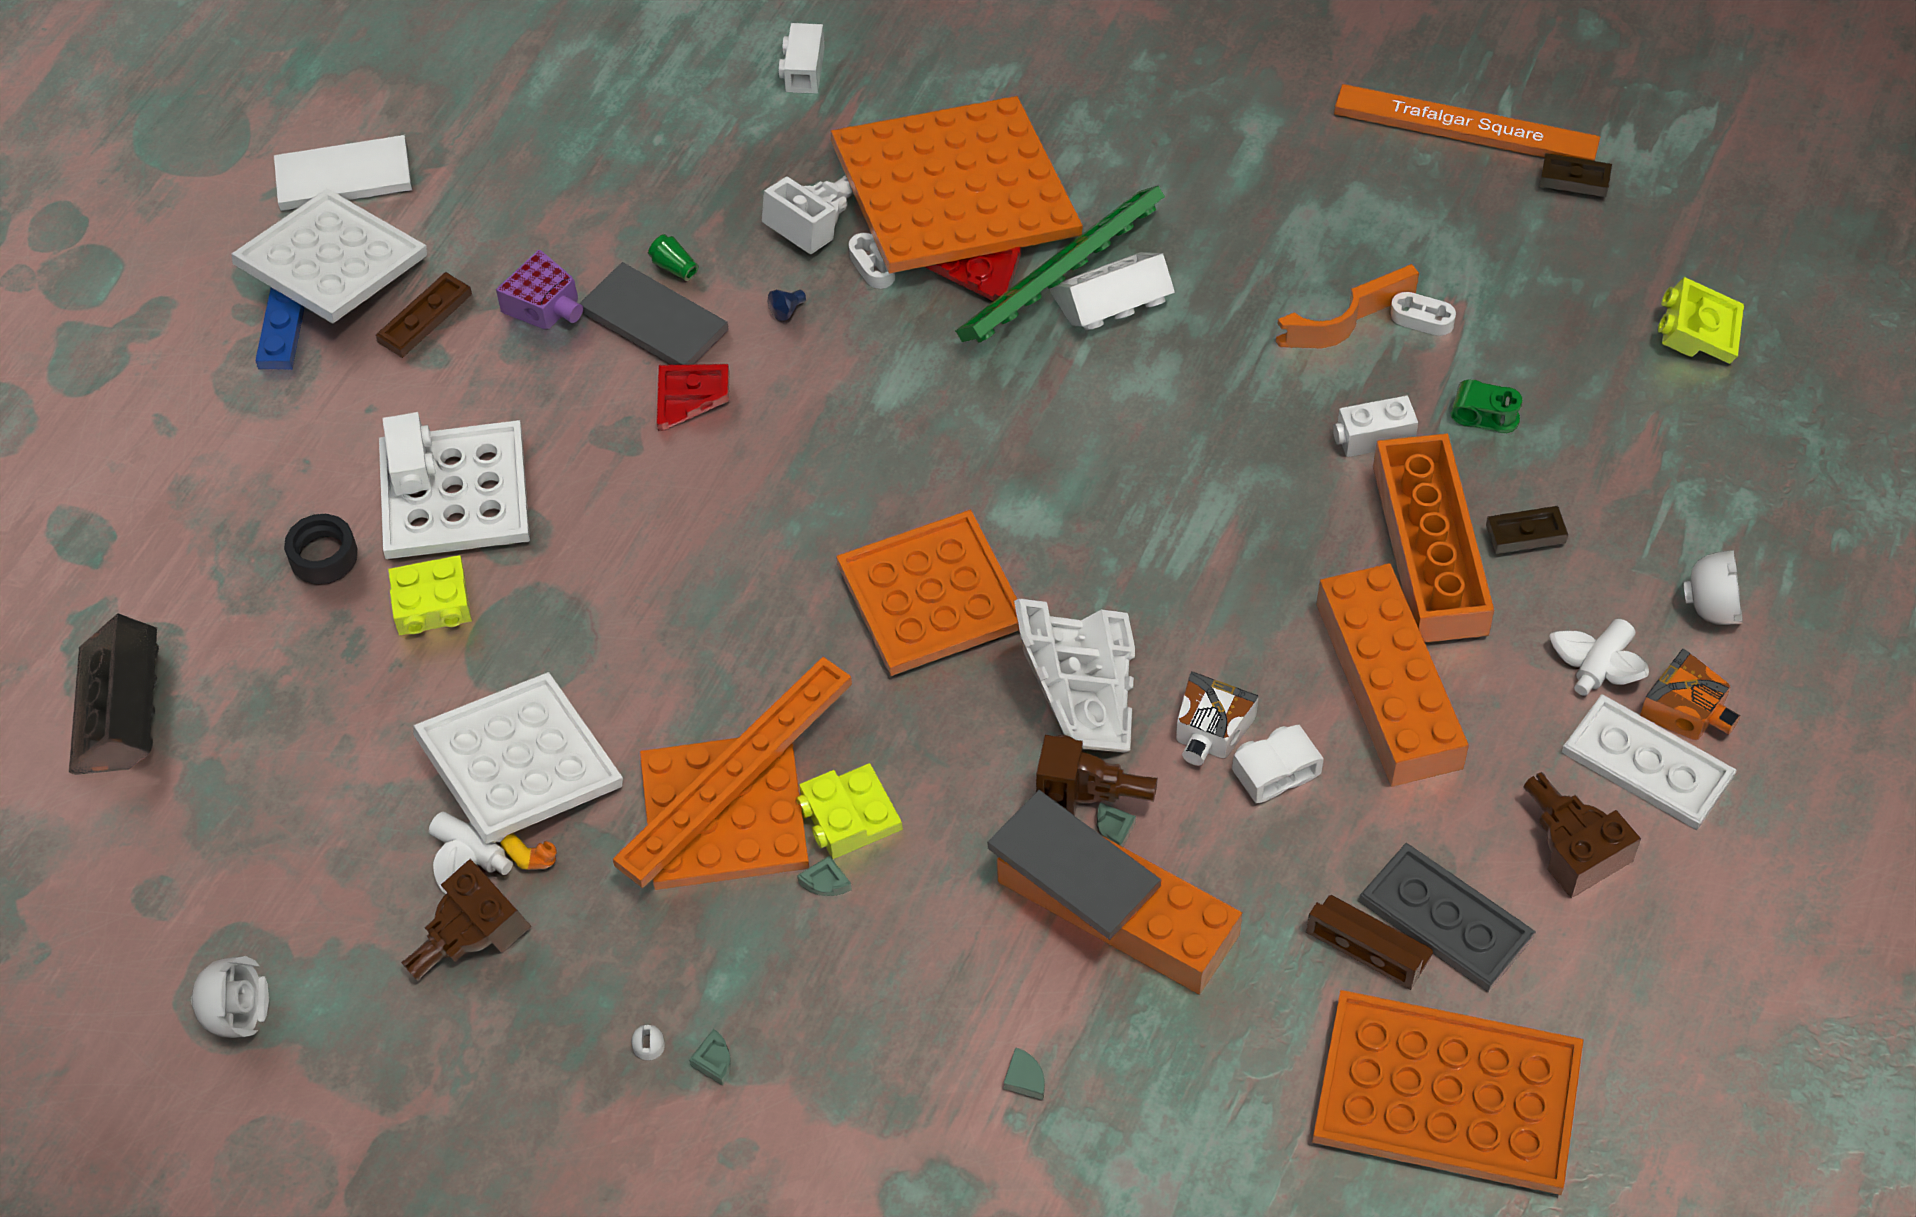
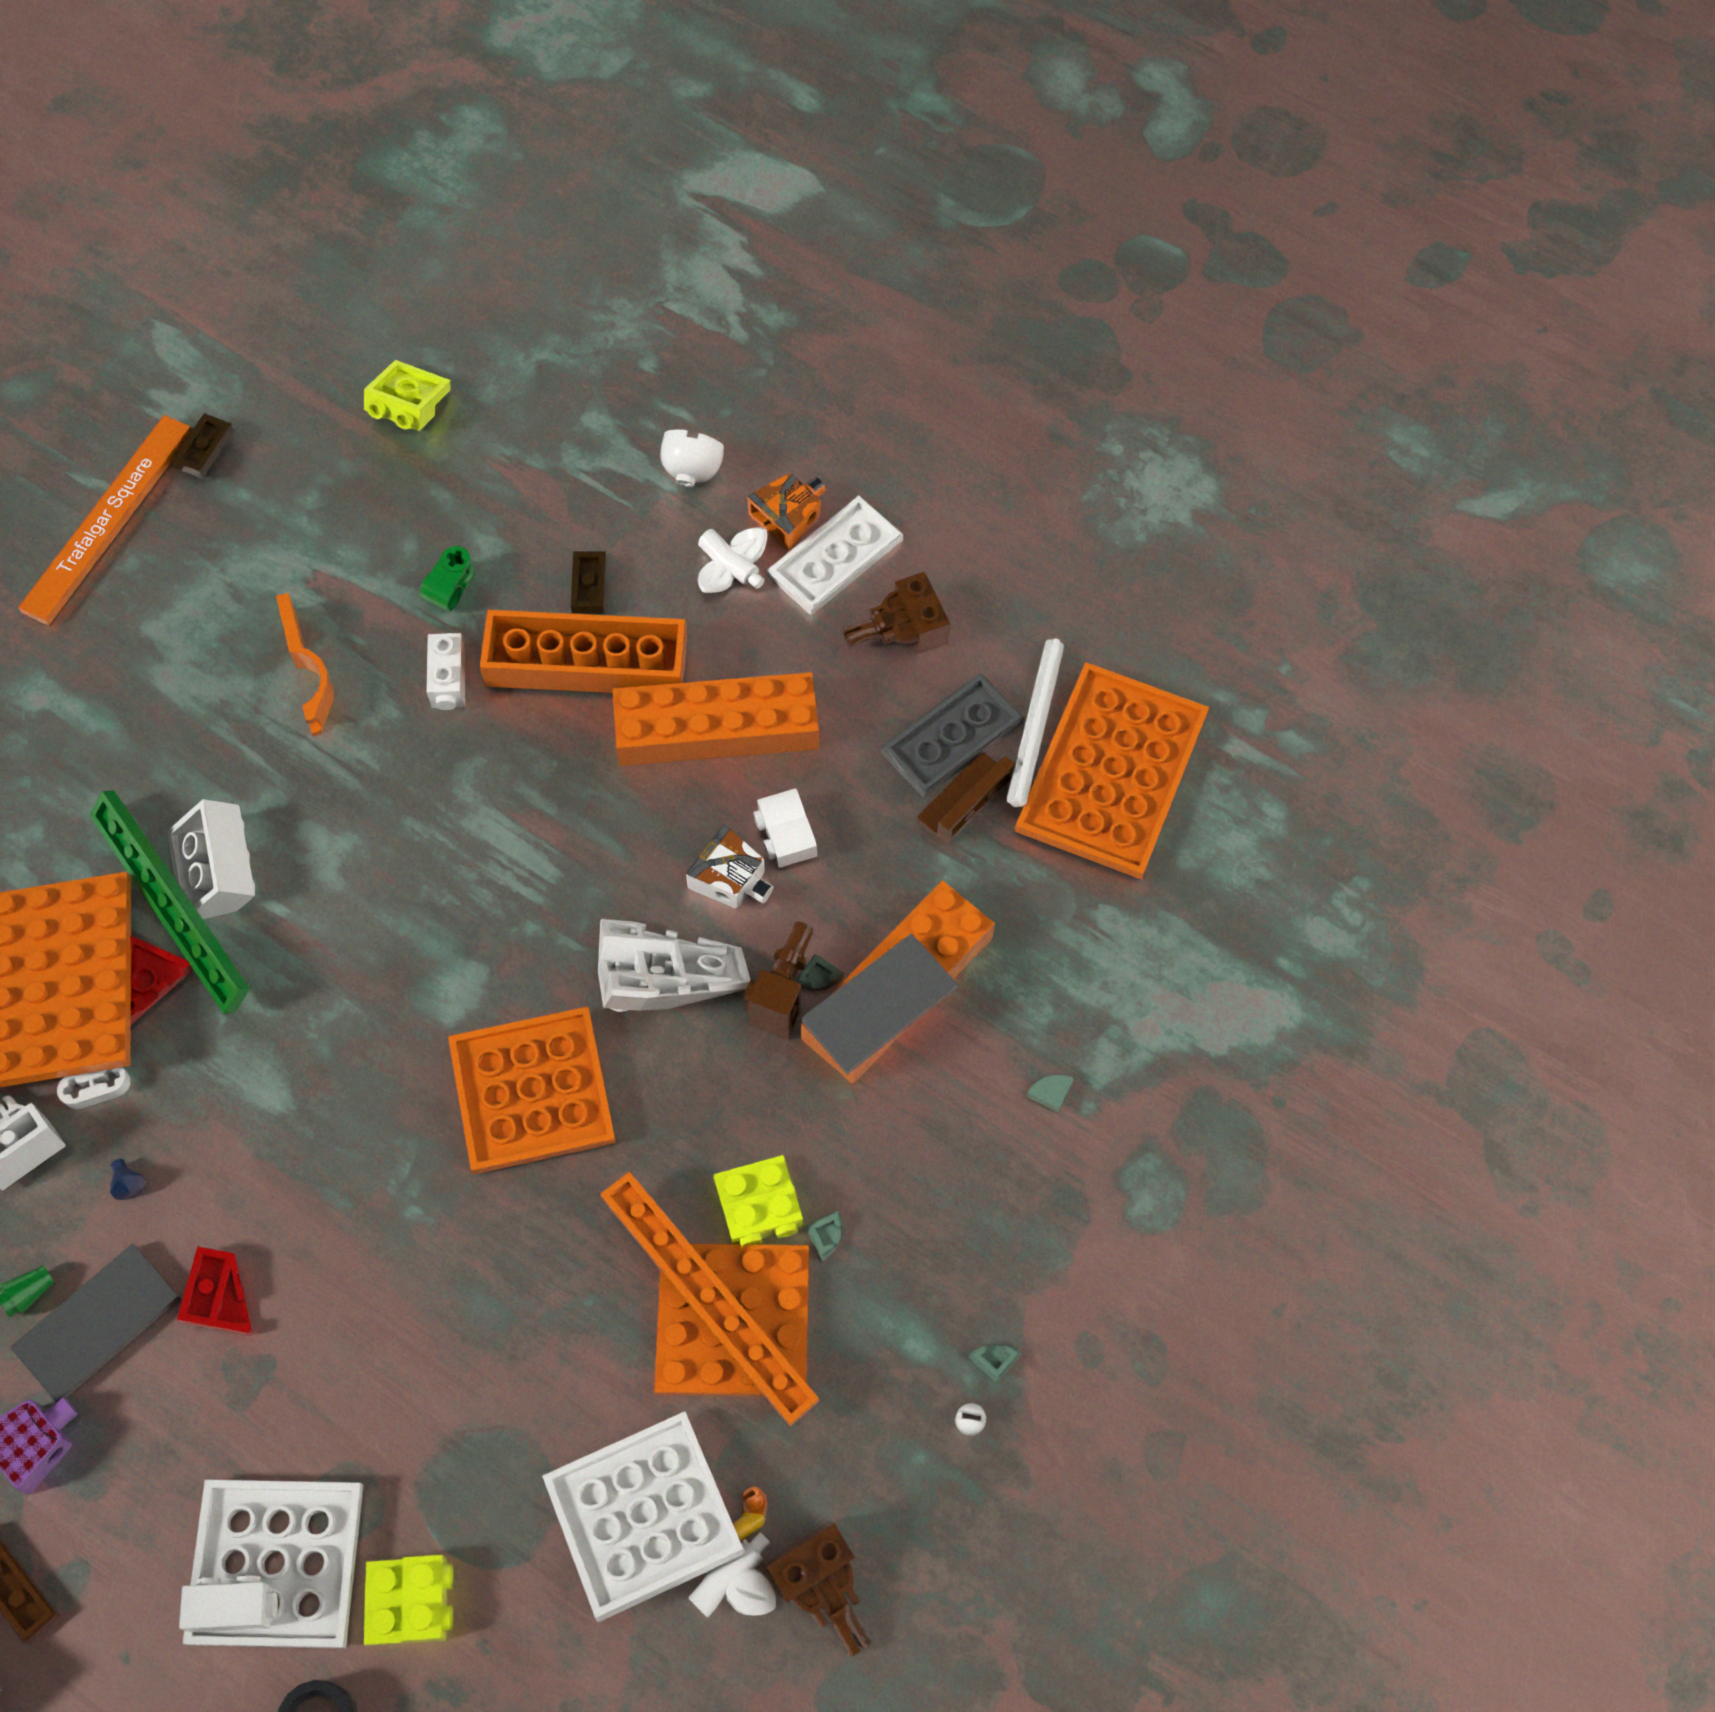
camera: 85 degrees left, 10 degrees up
white beam [1390,292,1456,336] -> none
none -> white axle [1007,638,1064,808]

